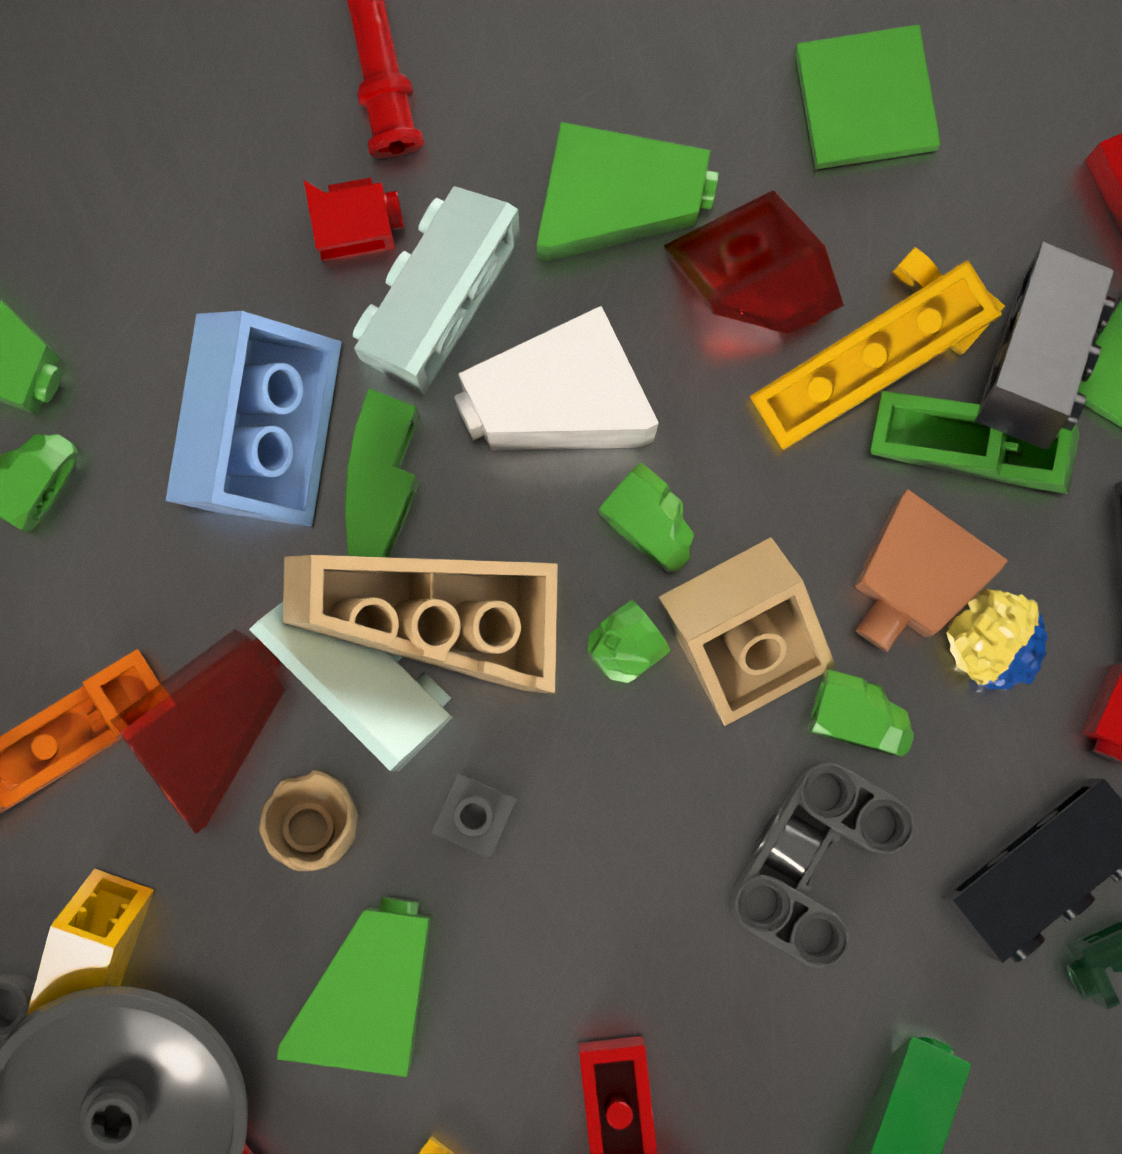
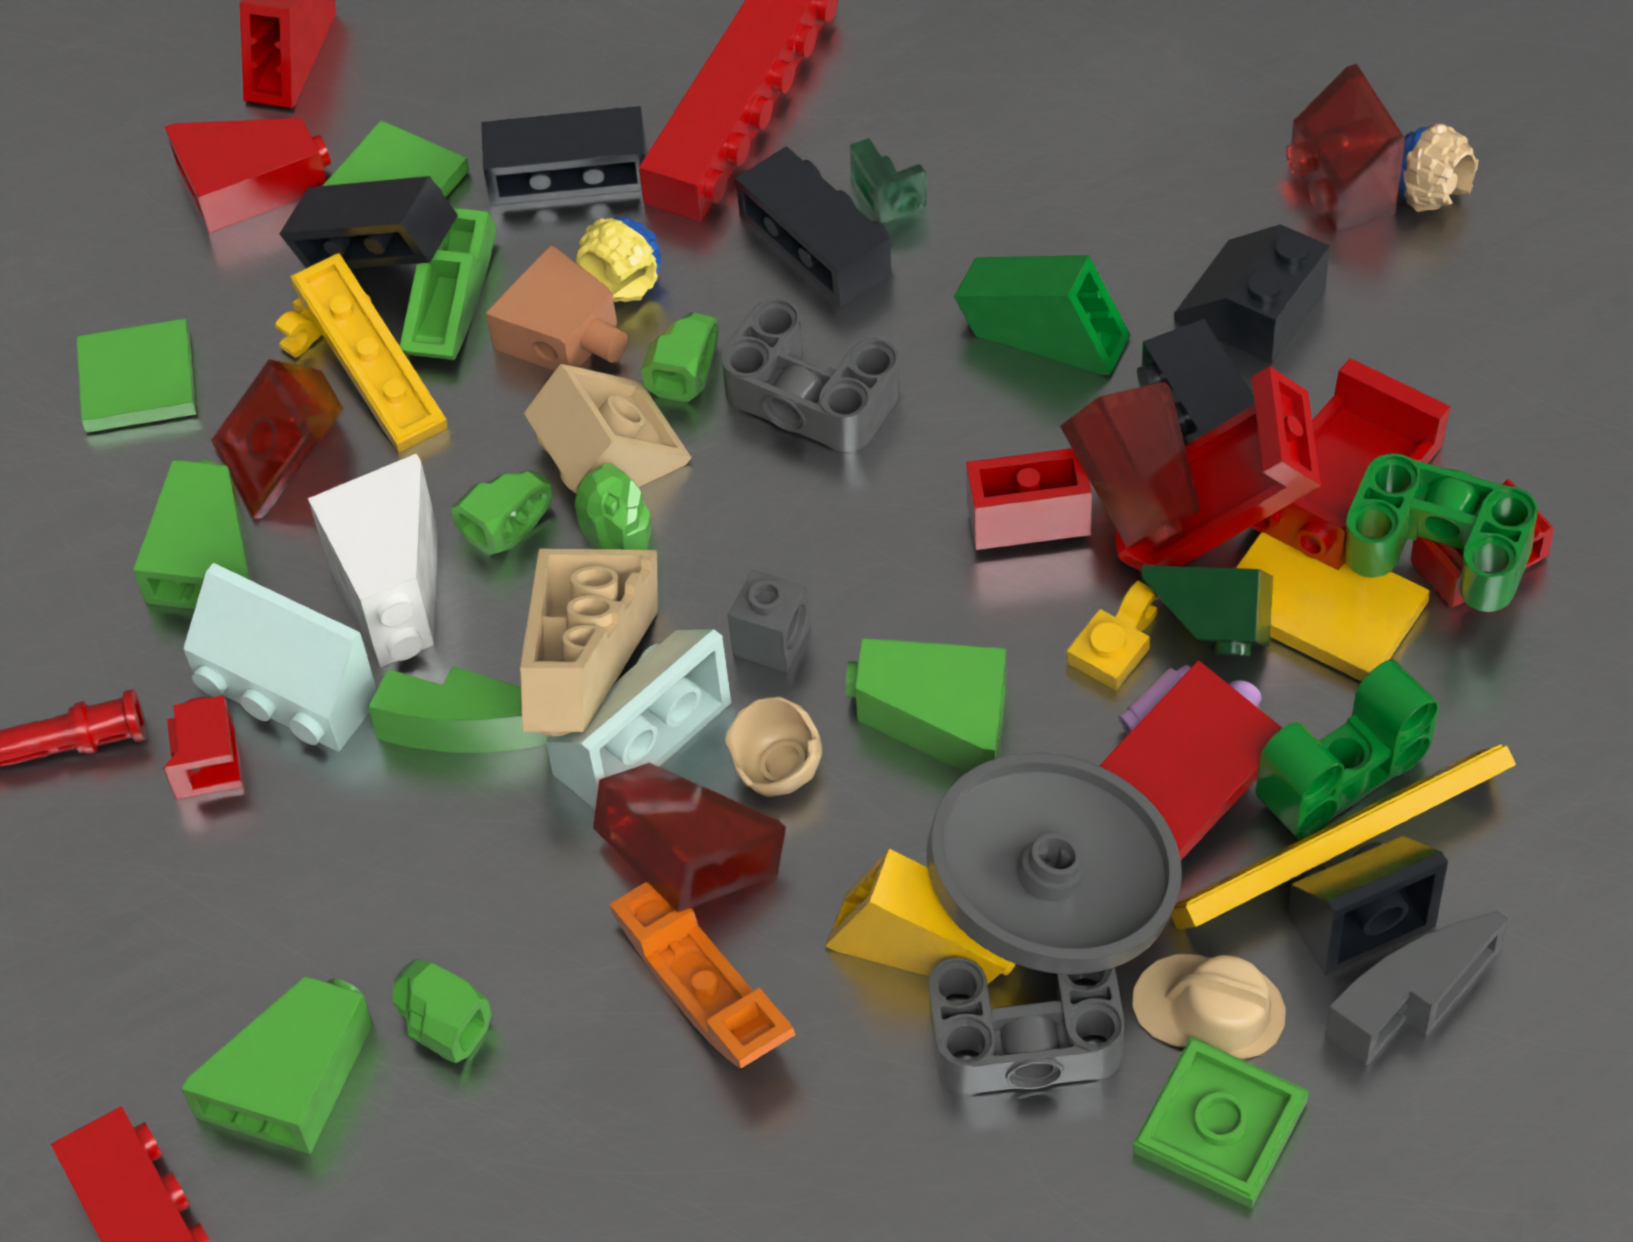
camera: 85 degrees left, 30 degrees down
light blue slope [166,311,342,526] -> none

